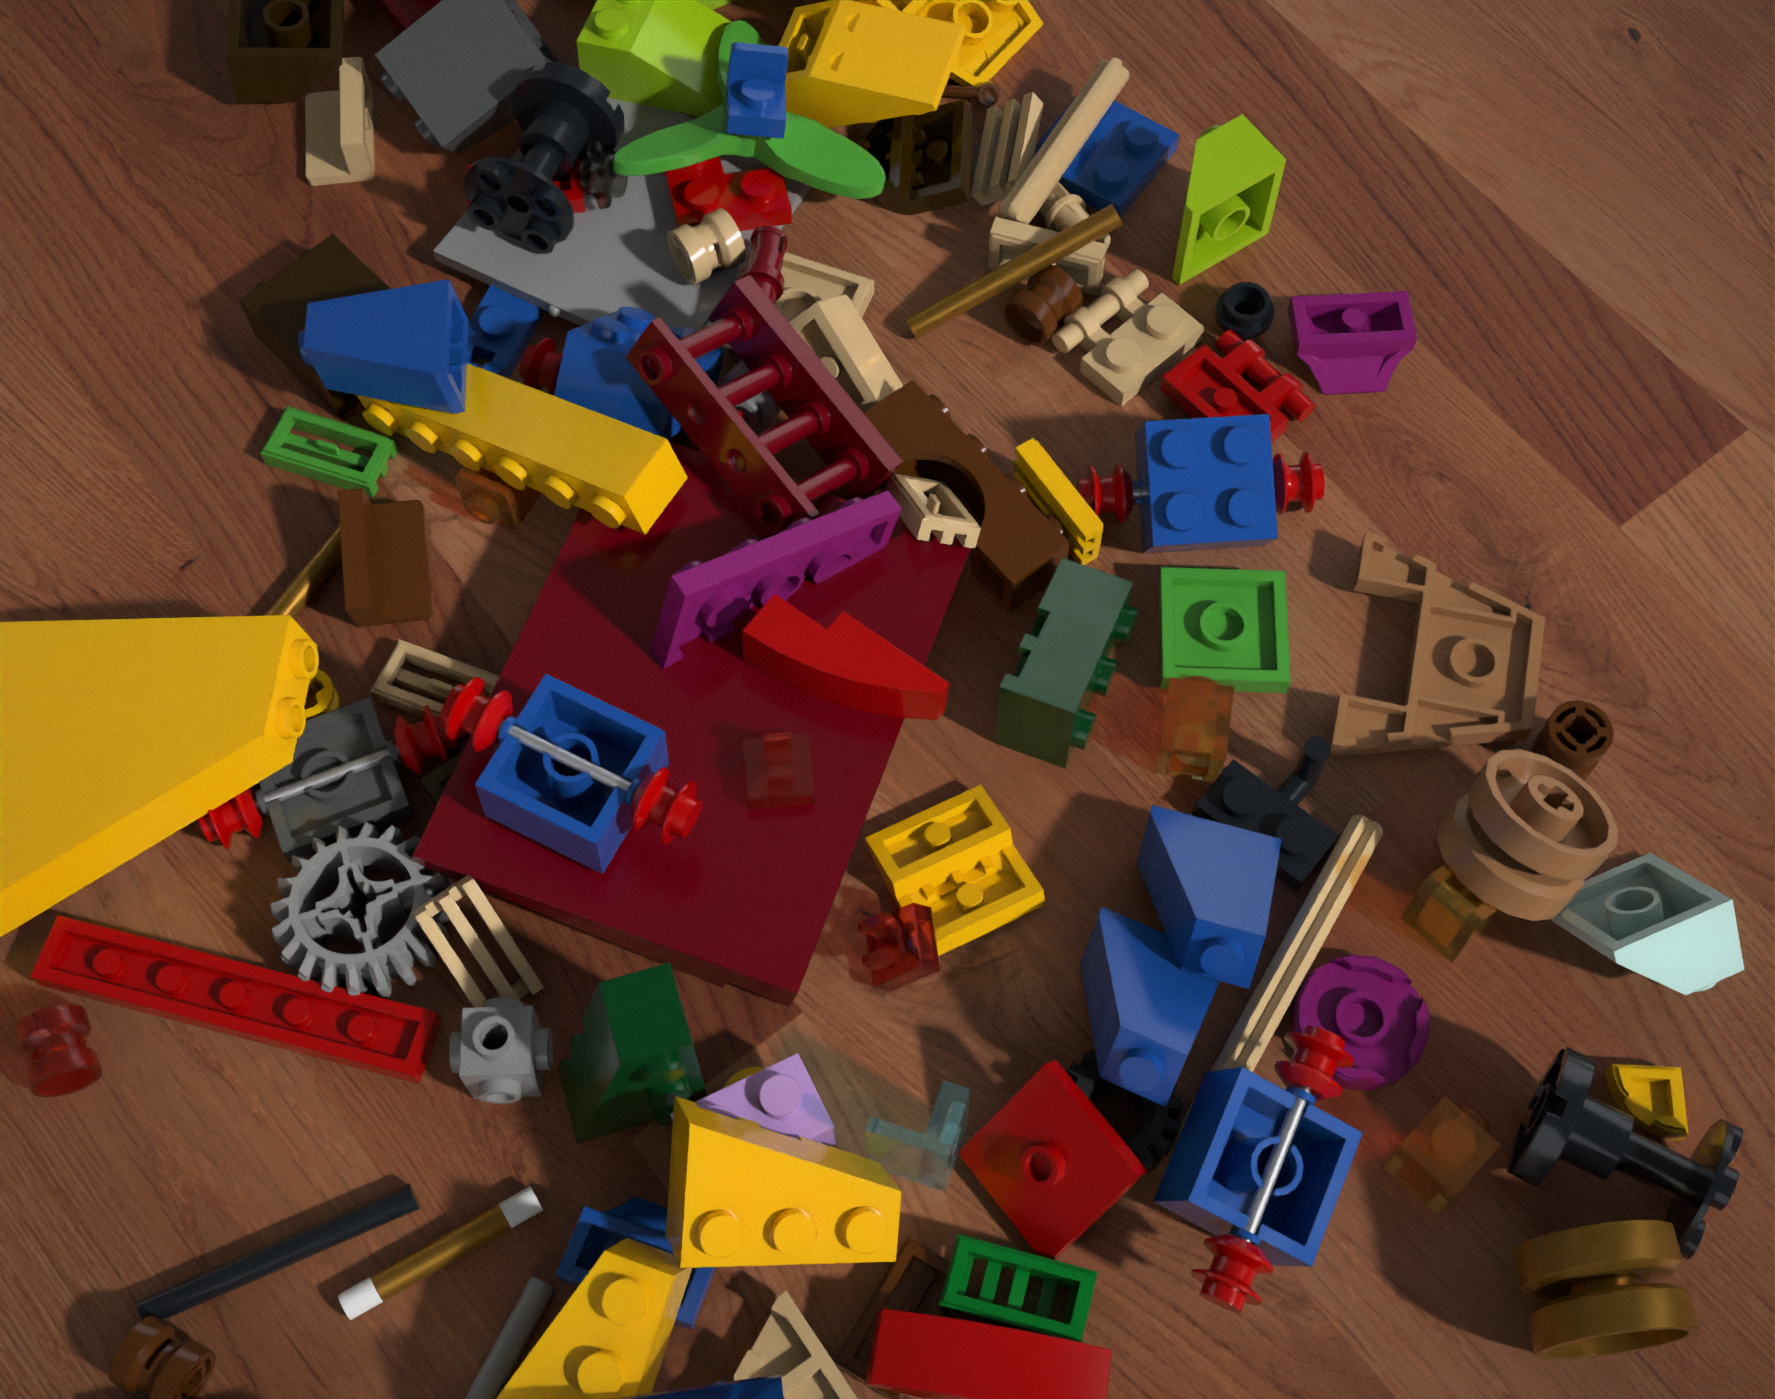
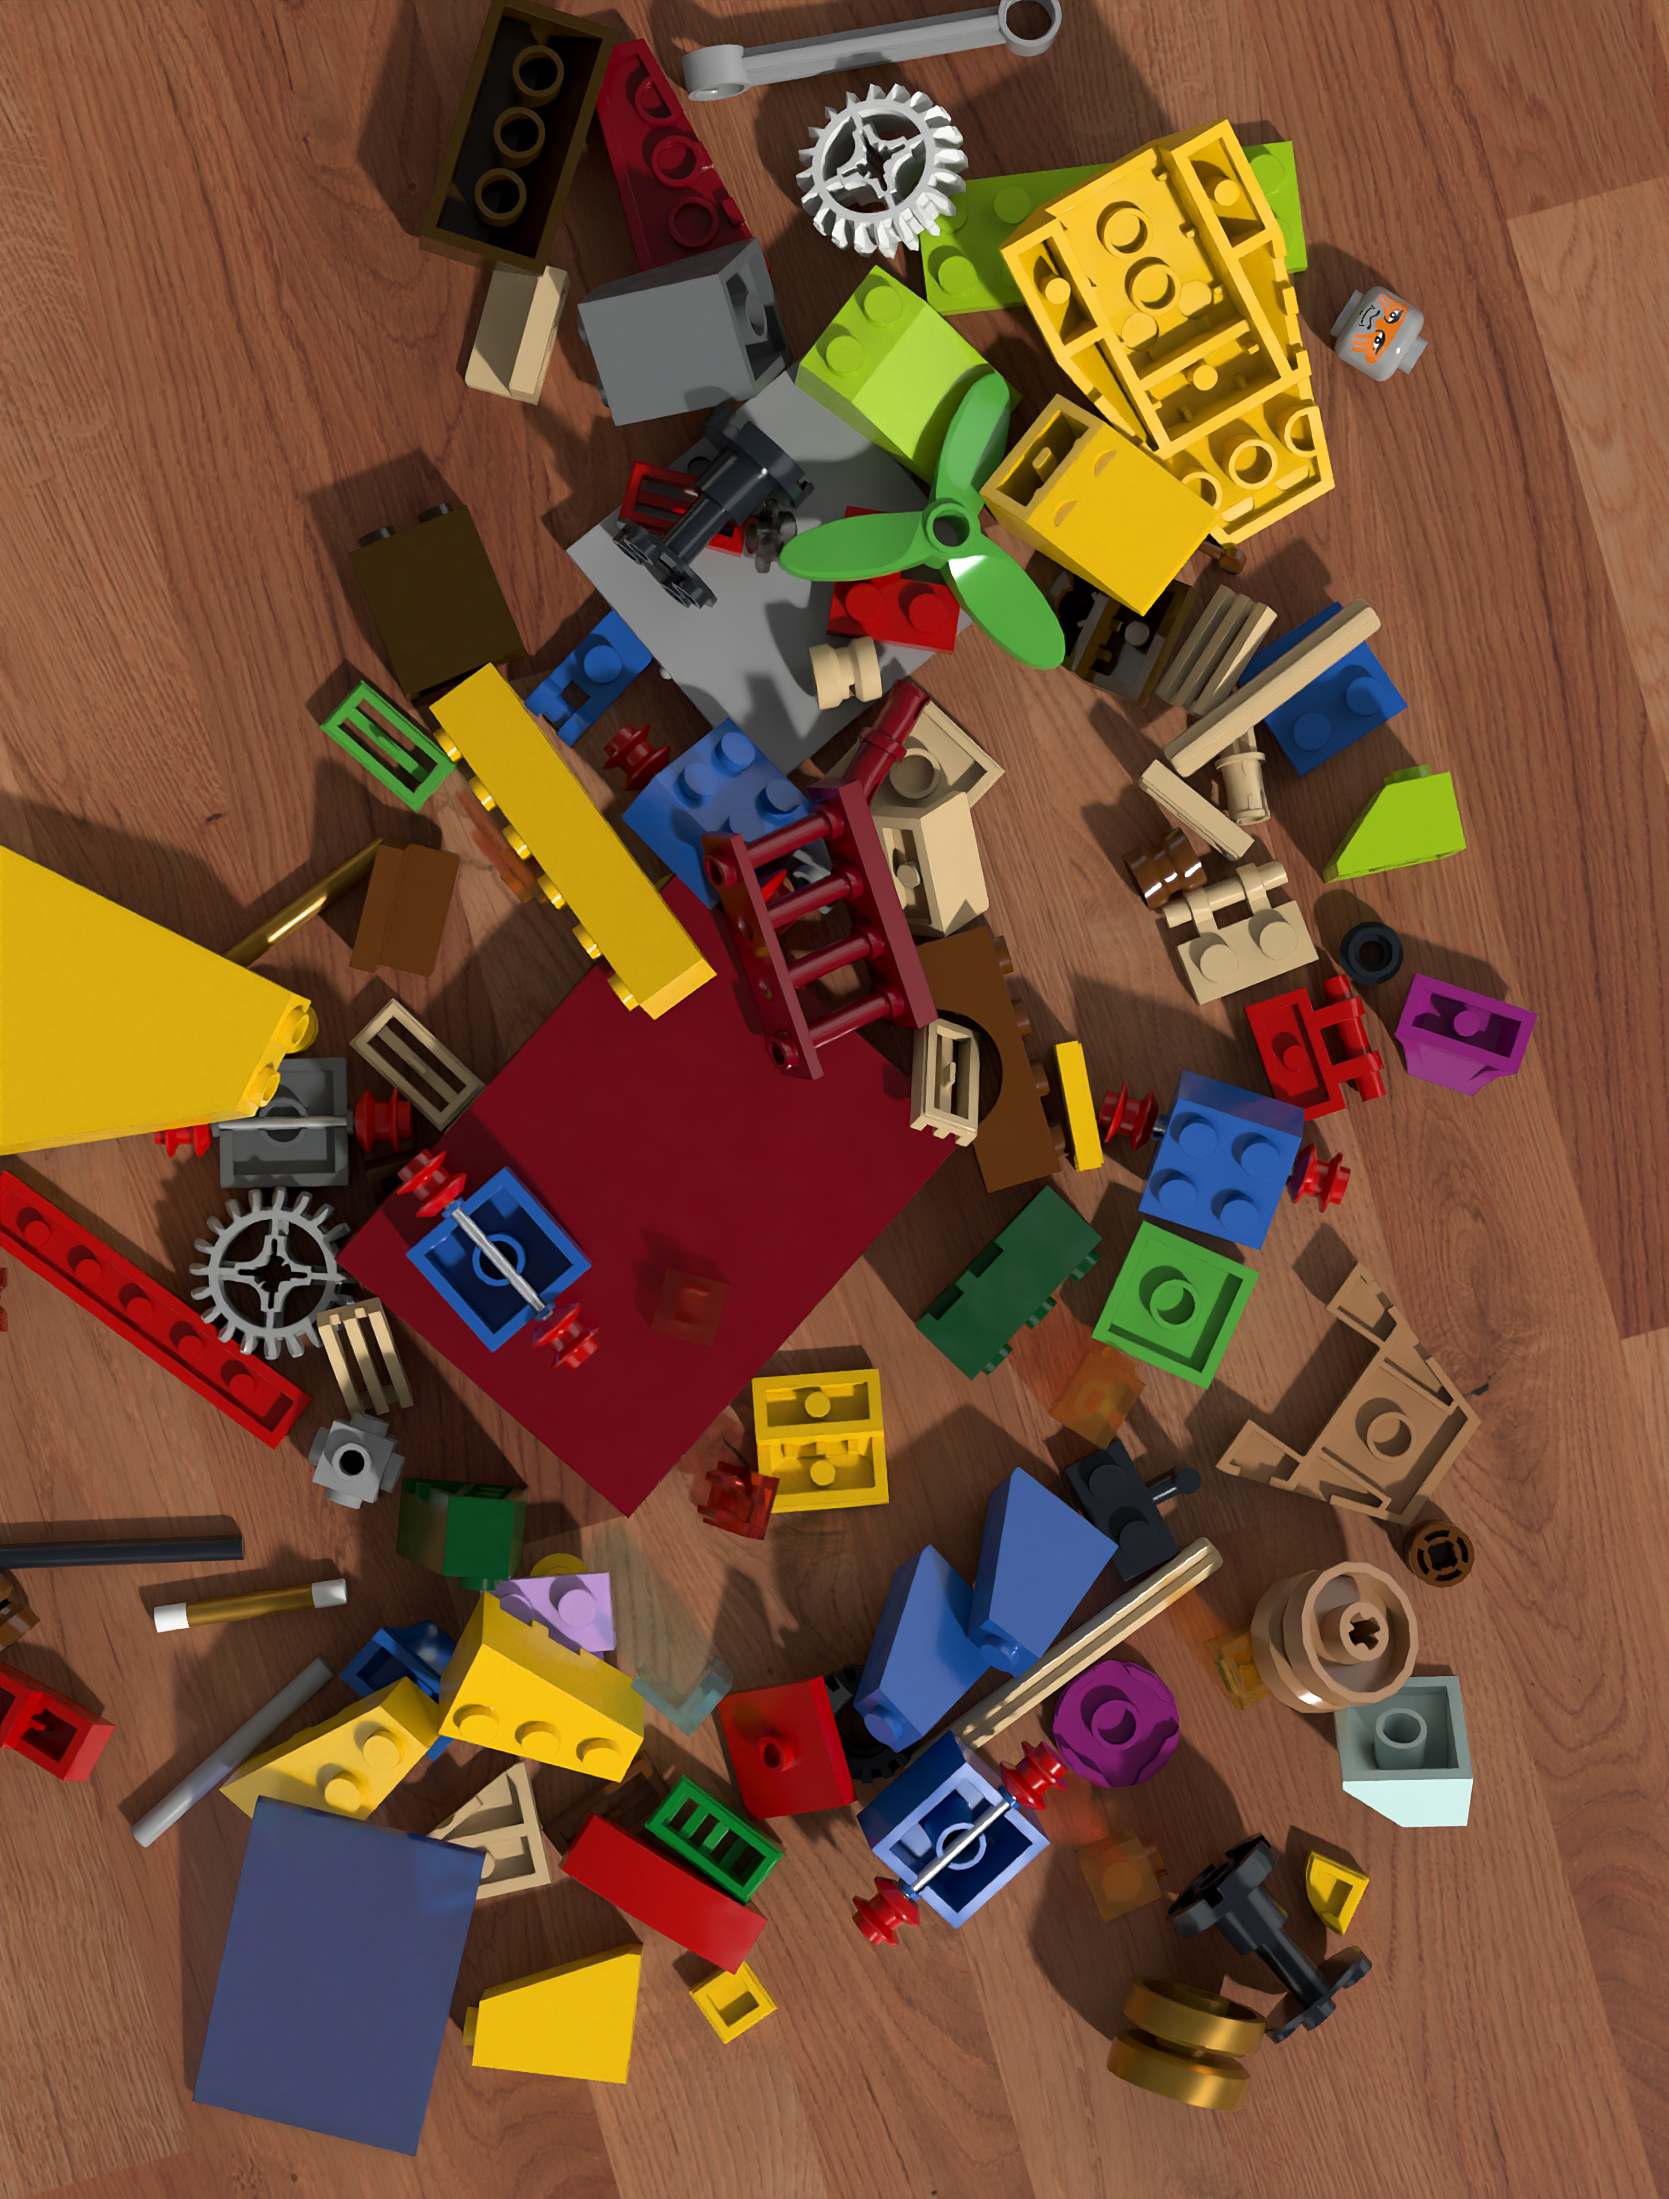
camera: 25 degrees right, 25 degrees up
blue slope [298,279,468,414] -> none
magenta wing [650,490,902,669] -> none
blue bracket [726,42,788,139] -> none
red slope [742,593,949,720] -> none
pearl gold bar [906,204,1123,339] -> none

